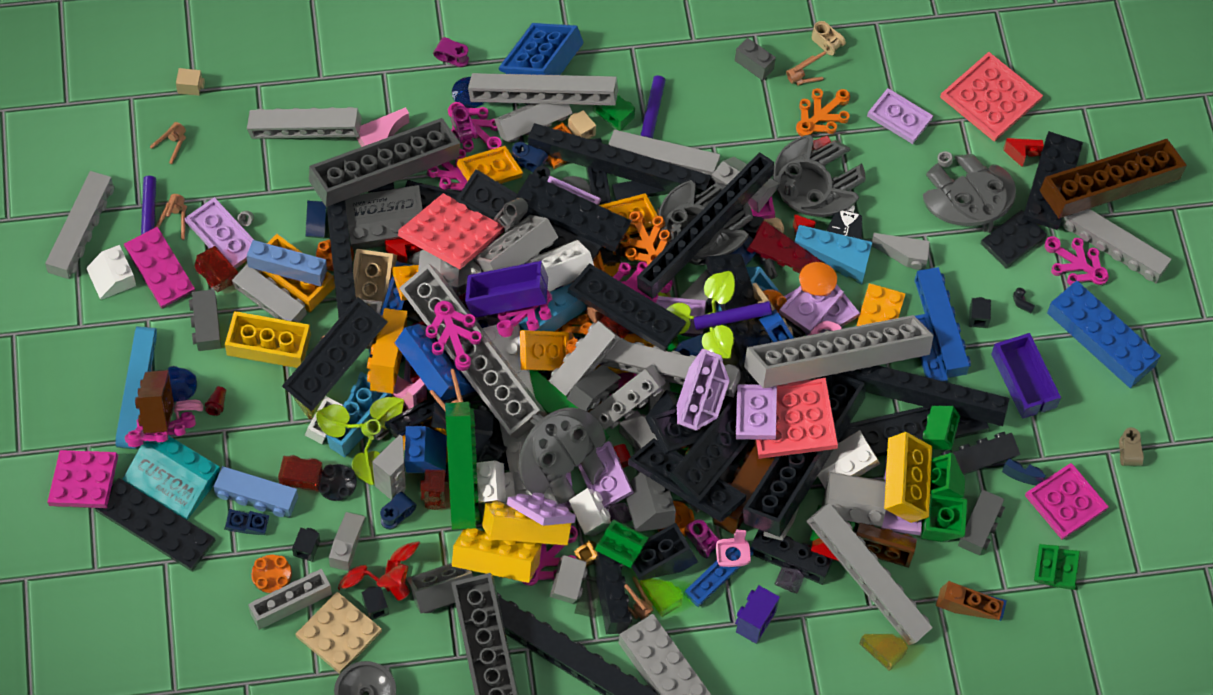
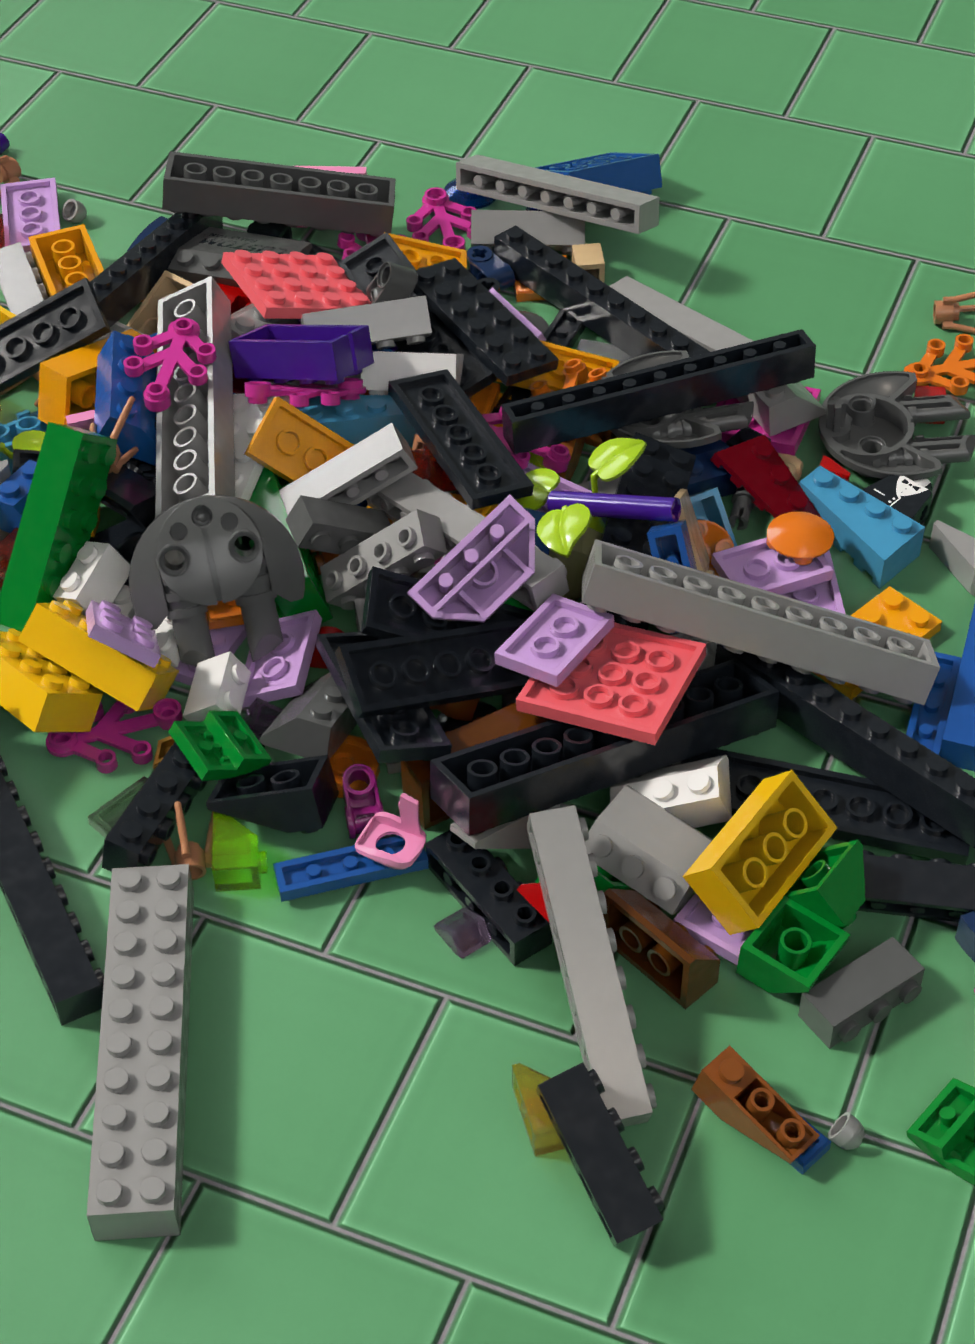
camera: 35 degrees right, 15 degrees down
nougat plant [150,122,186,164] -> none
tan brick [176,68,205,96] -> none
light grey brick [247,107,362,139] -> none
medium blue brick [247,240,327,286] -> none
magenta piece [433,37,469,67] -> none
magenta piece [451,105,478,143] -> none
light grey brick [550,555,588,604] -> none
green brick [593,94,635,131] -> none
dark purple piece [640,75,666,139] -> none
dark grey brick [735,37,776,81] -> none
dark purple brick [735,585,780,644] -> none
green brick [923,406,960,450] -> none
none -> black brick [535,1062,665,1246]
none -> light grey hinge [828,1112,865,1150]

